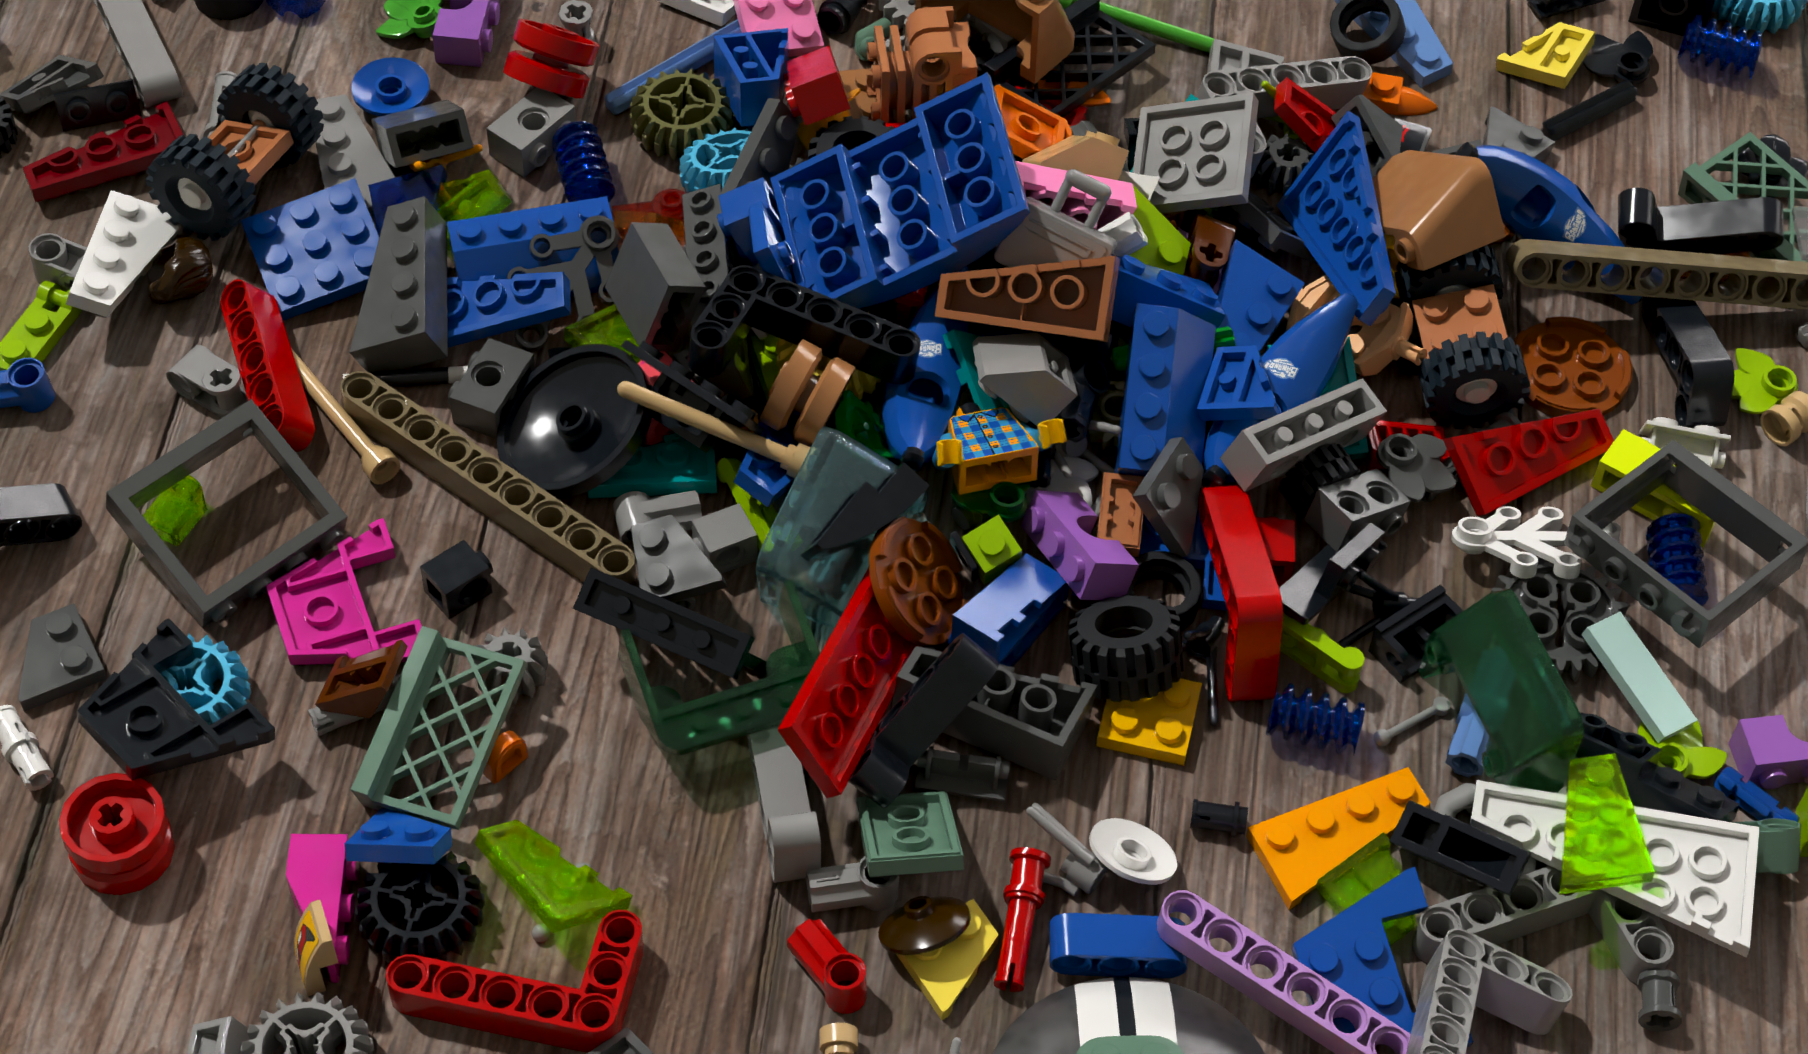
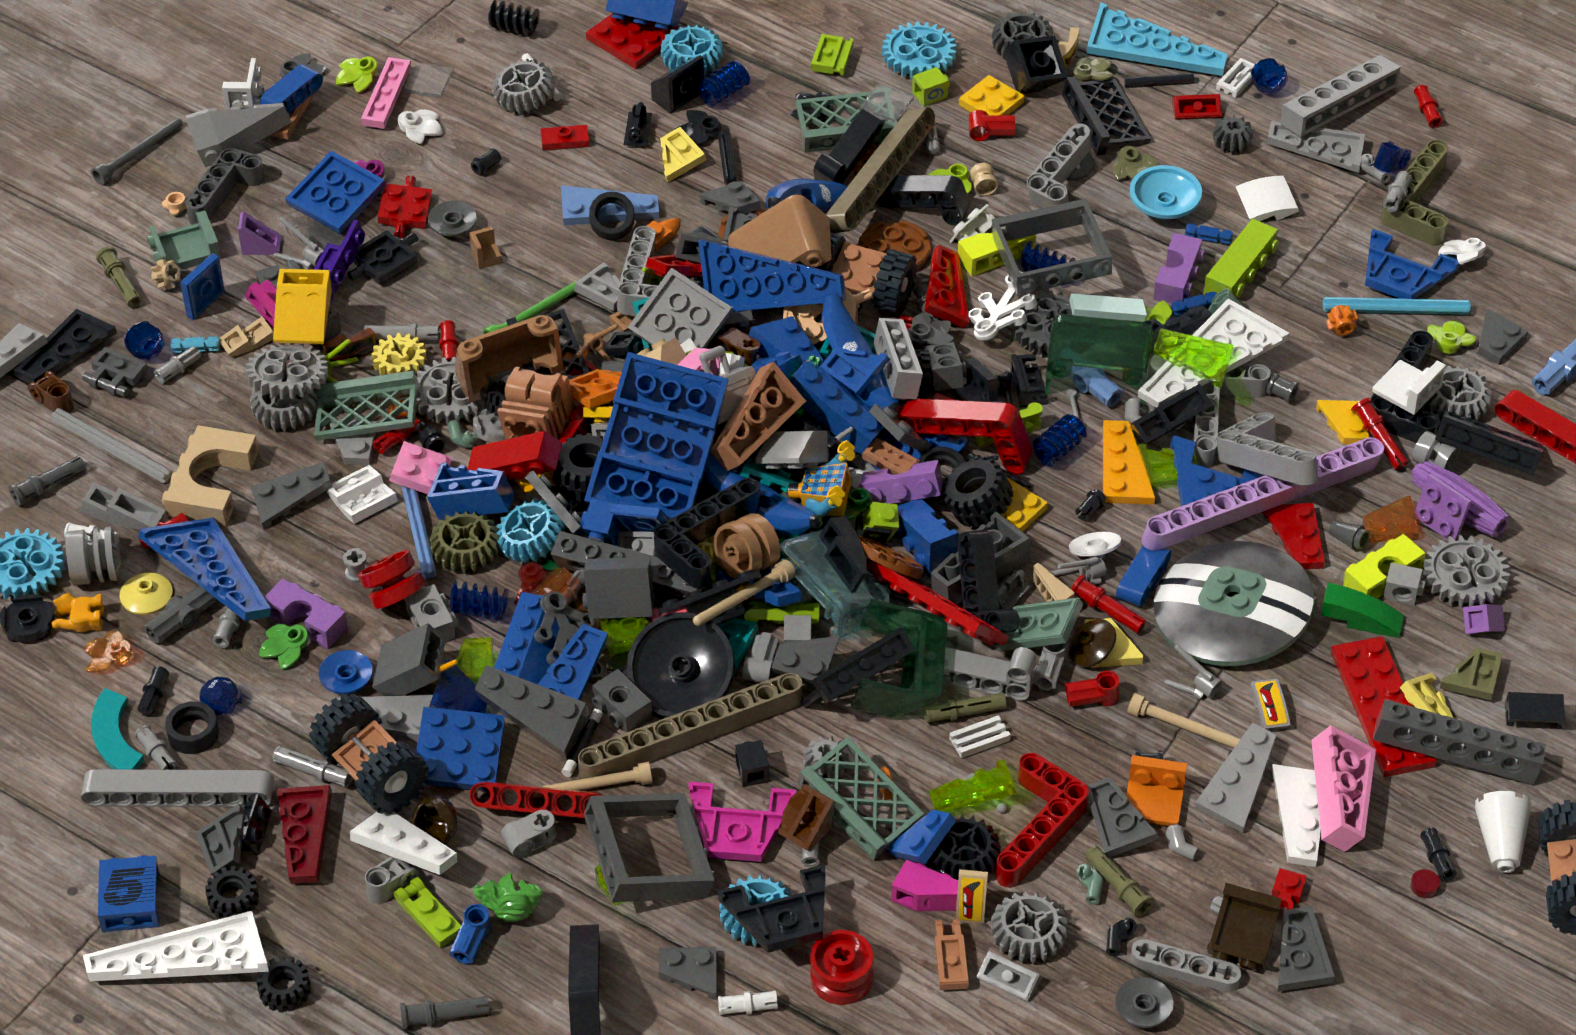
camera: 60 degrees left, 5 degrees down
none -> bright green hair [474,873,543,922]
none -> medium nougat plant [576,324,618,361]
none -> olive pin [923,692,1006,723]
none -> nougat hinge [935,919,969,990]
none -> white tile [949,715,1011,758]
none -> tan slope [1033,563,1075,602]

